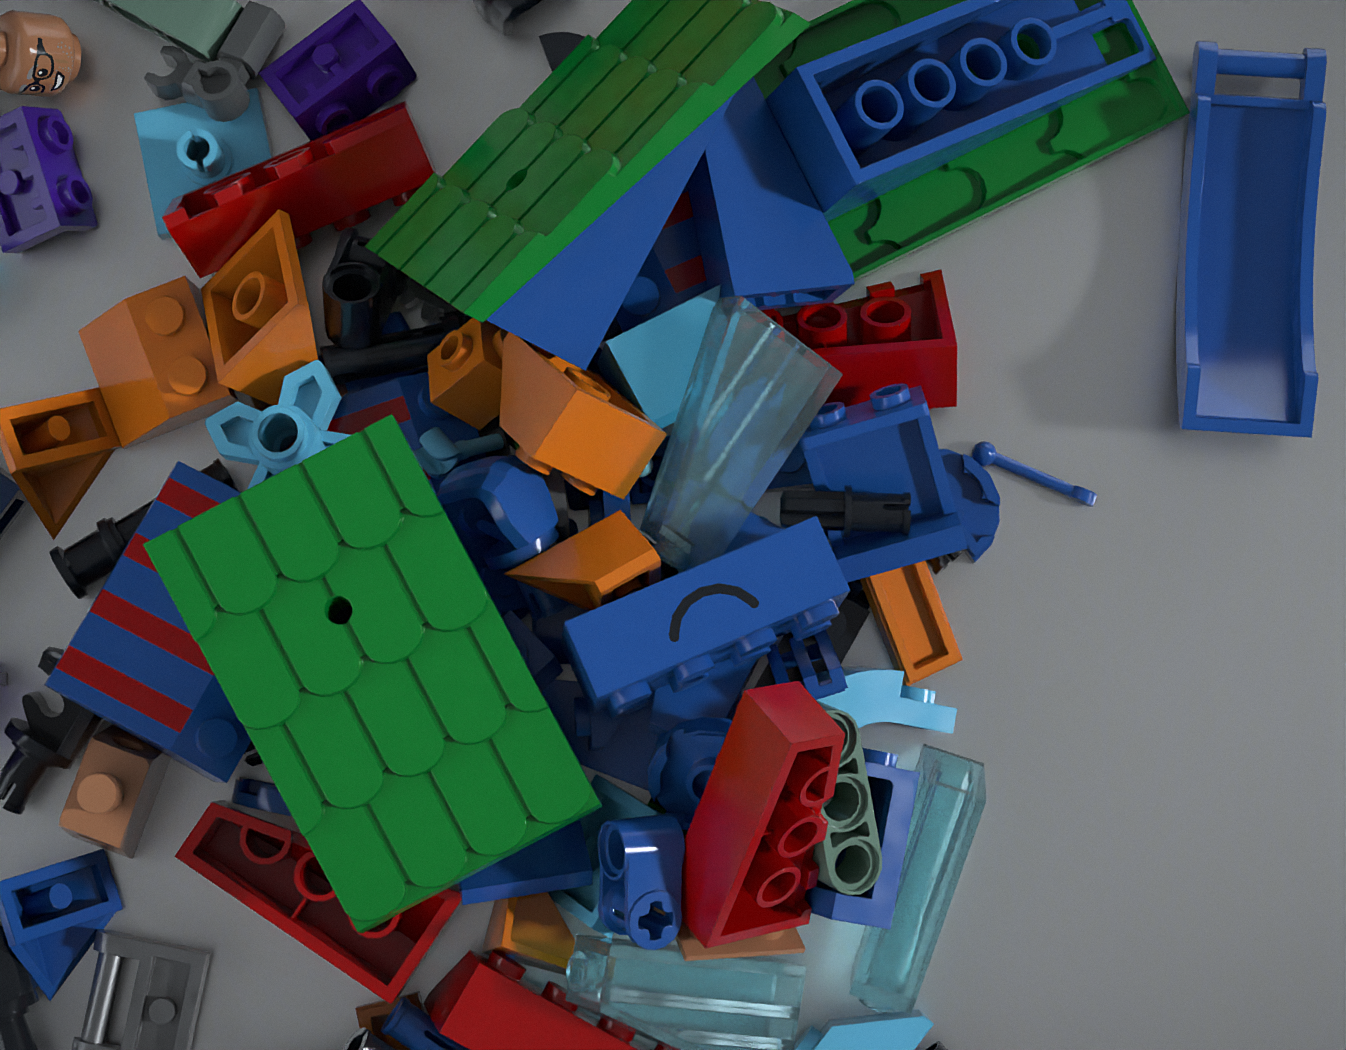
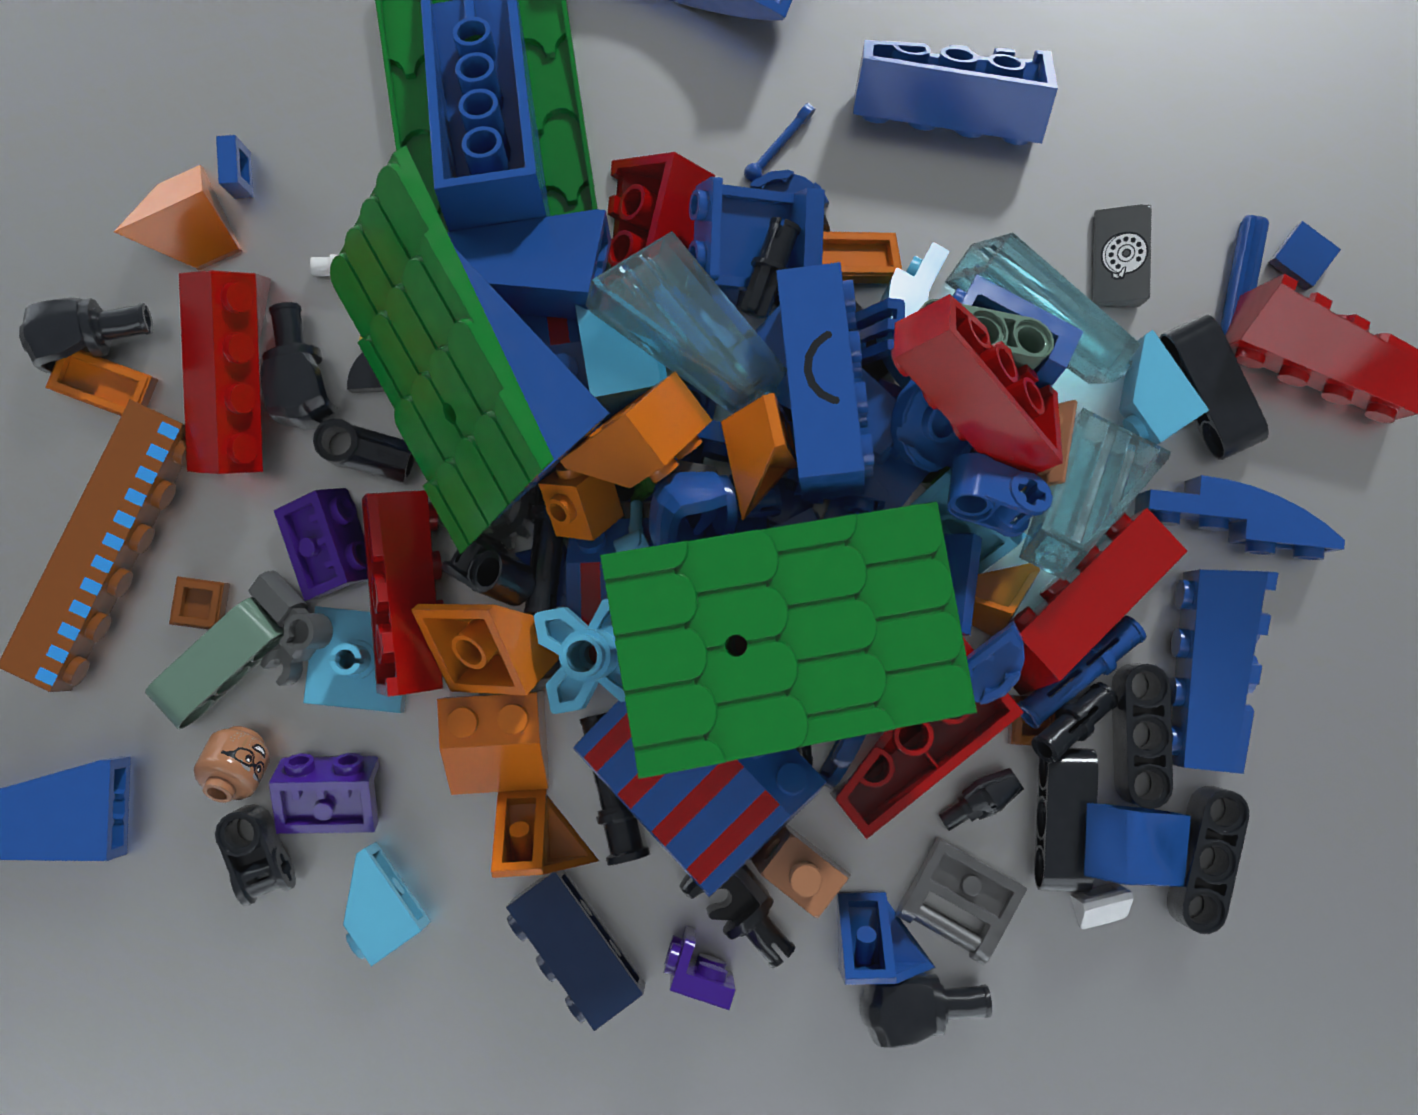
camera: 75 degrees left, 0 degrees up
none -> black piece [313,418,415,484]
none -> blue wedge [853,40,1058,145]
none -> black piece [939,768,1024,831]
none -> blue tile [967,621,1025,704]
none -> dark grey slope [1092,204,1152,307]

